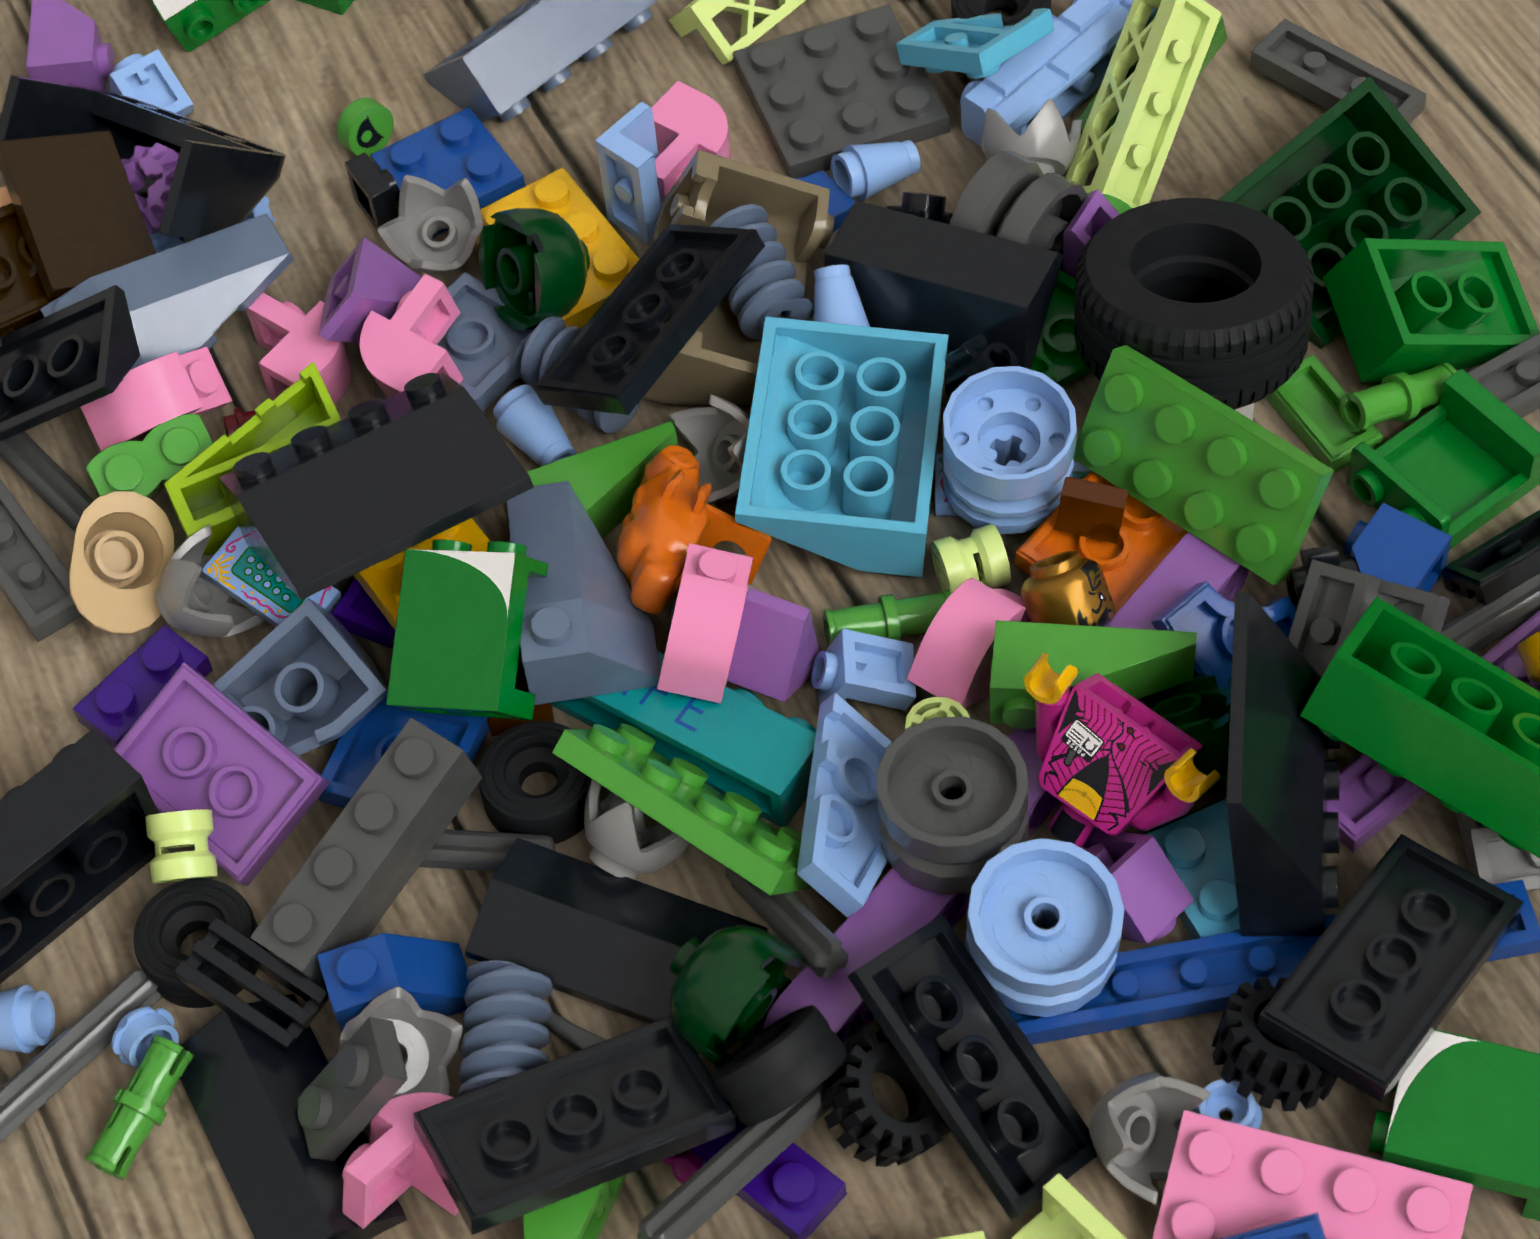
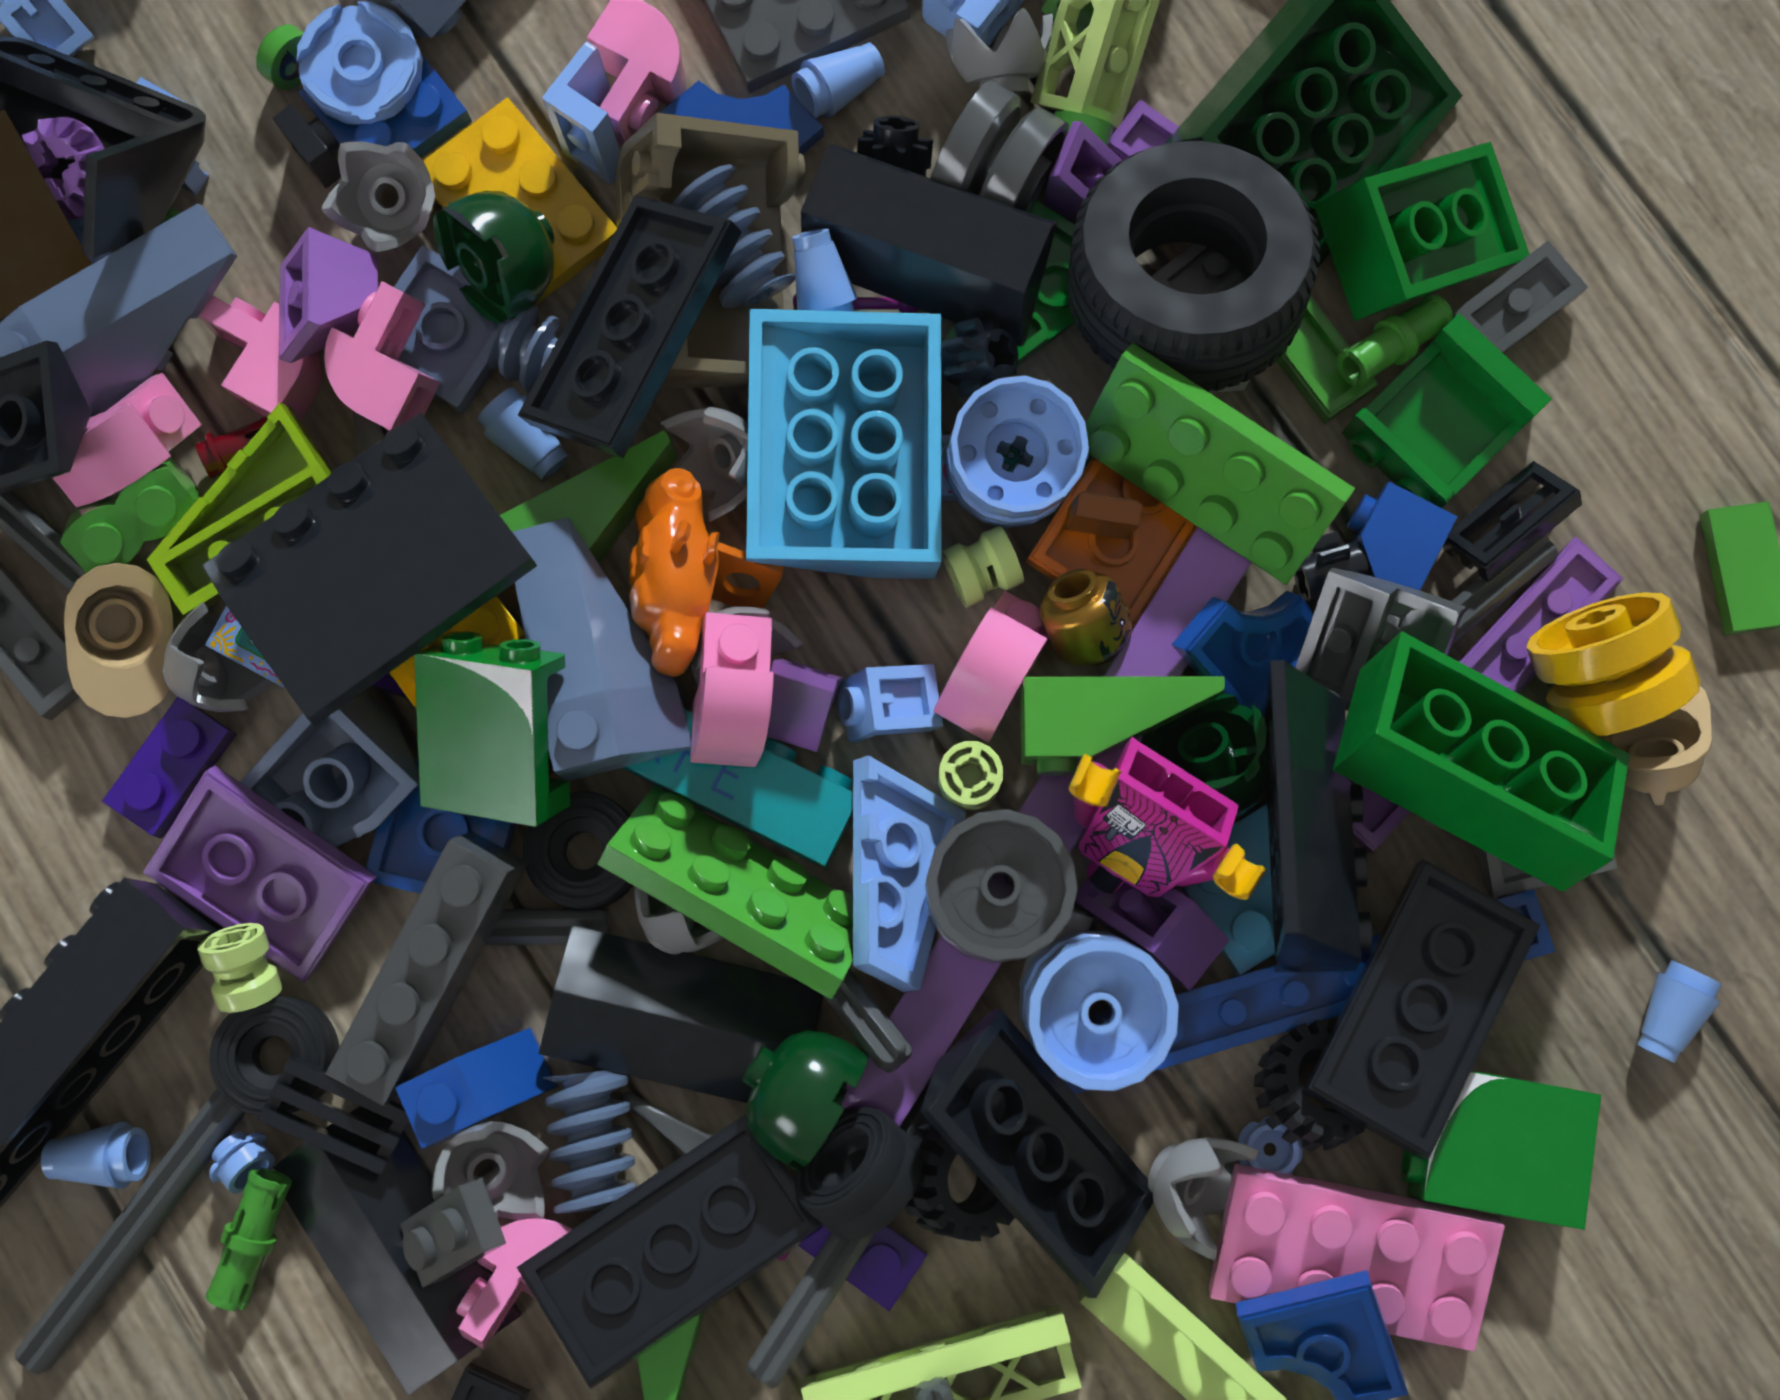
camera: 10 degrees left, 25 degrees up
bright green pin [823,590,951,647] -> none
none -> light blue tile [297,1,423,125]

